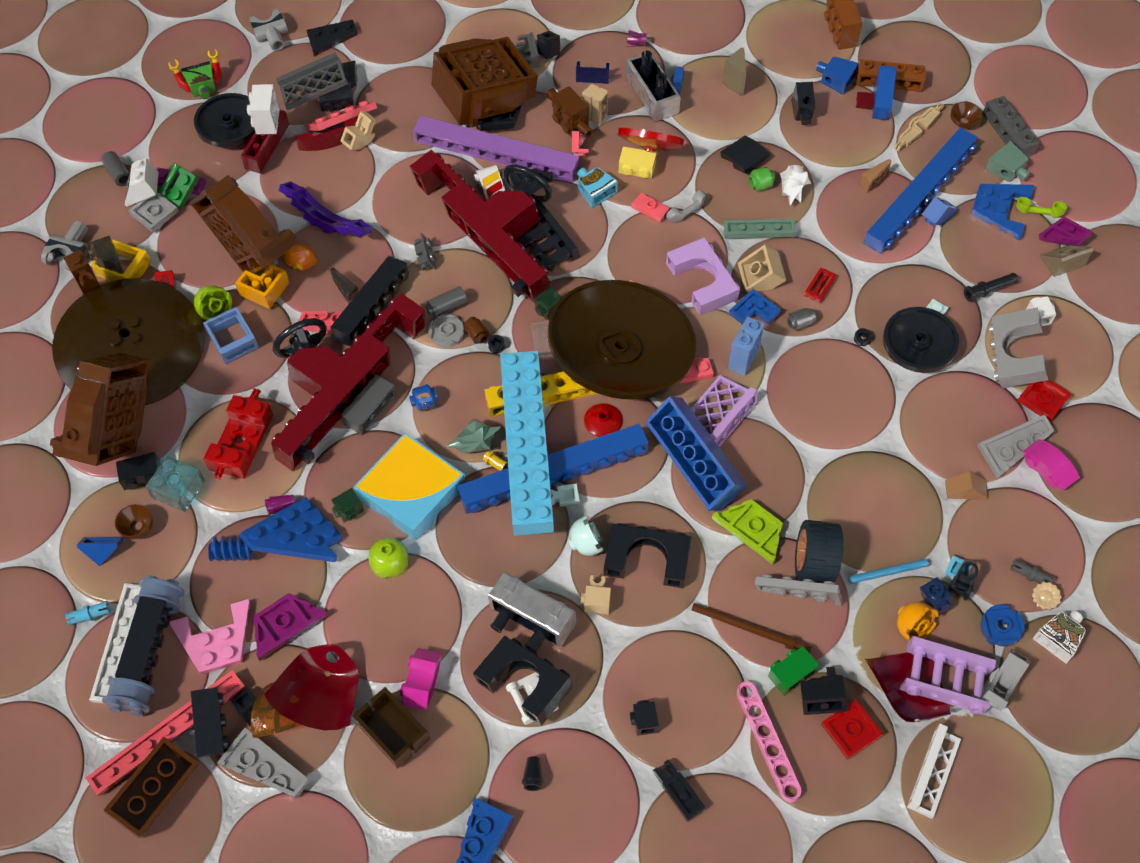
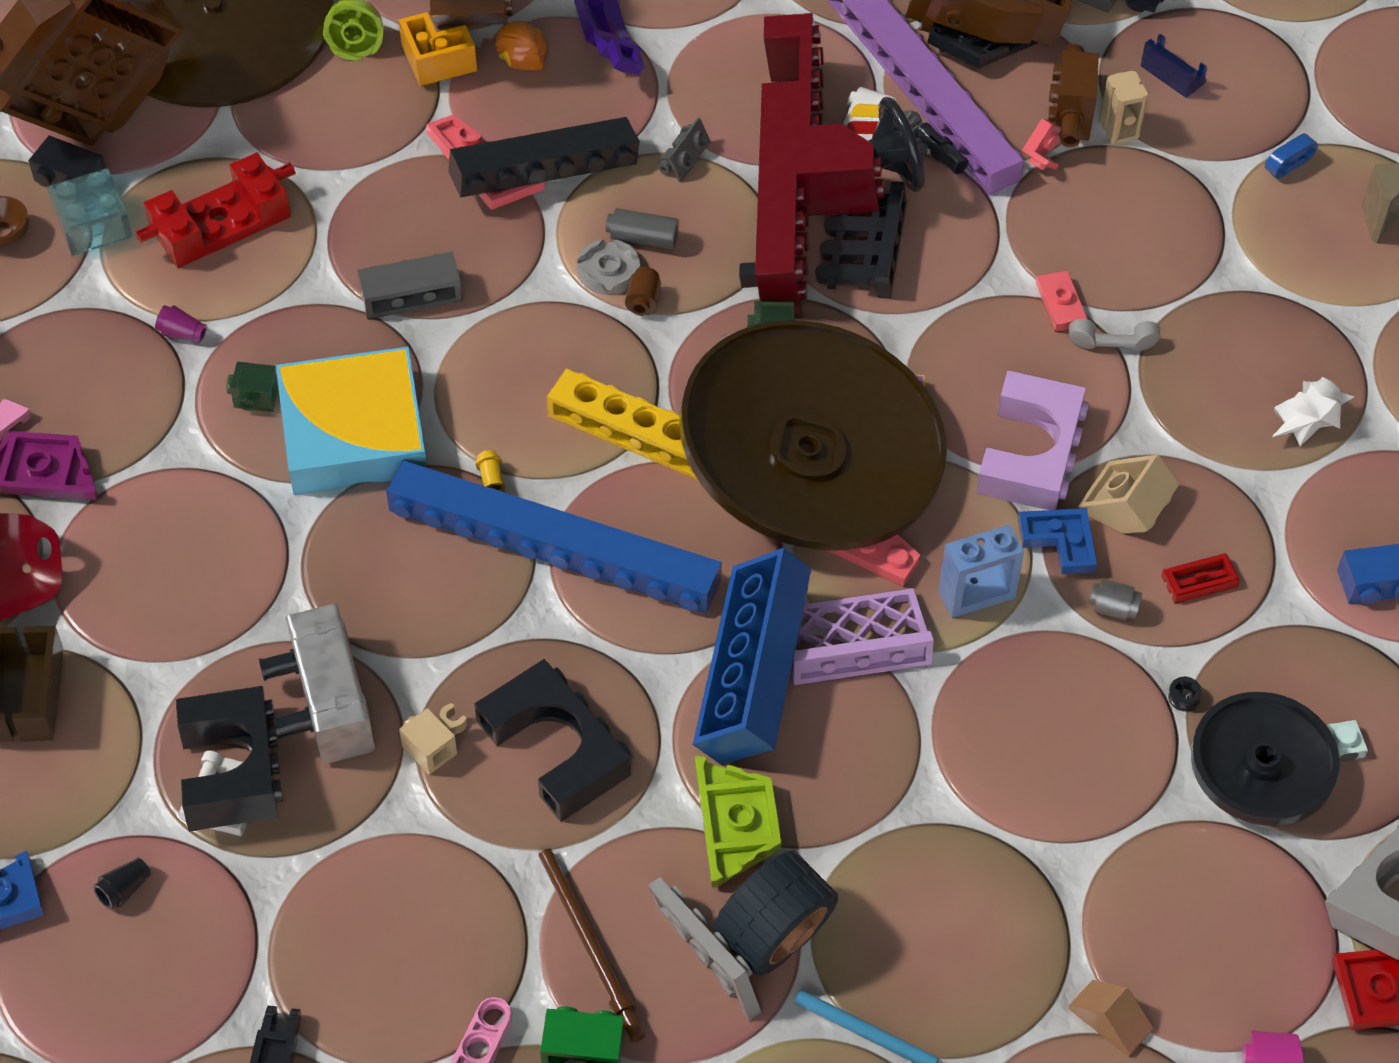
camera: 40 degrees right, 5 degrees down
medium blue window [203,307,259,364] -> none
blue piece [208,535,253,561] -> none
blue wing [240,497,343,562] -> none
dark red piece [271,293,425,472] -> none
clear smoke slope [330,268,359,304] -> none
lime cylinder [368,537,409,579] -> none
dark pink brick [400,648,442,710] -> none
blue head [409,384,438,411] -> none
sand green hair [446,418,502,453] -> none
black bush [488,335,505,354] -> none
medium azure brick [500,351,554,536] -> none
light aqua plate [550,484,579,507] -> none
light aqua cylinder [568,515,605,556] -> none
medium azure torso [577,167,618,208] -> none
red dish [584,403,622,437] -> none
red dish [617,128,686,152] -> none
light yellow brick [618,147,657,179] -> none
piece [626,50,681,122] -> none
flat silver piece [627,30,651,46] -> none
black brick [629,700,659,736] -> none
black slope [720,135,770,173] -> none
sand green plate [723,219,796,238] -> none
bright green head [748,167,775,191] -> none
light grey wing [977,414,1054,479] -> none

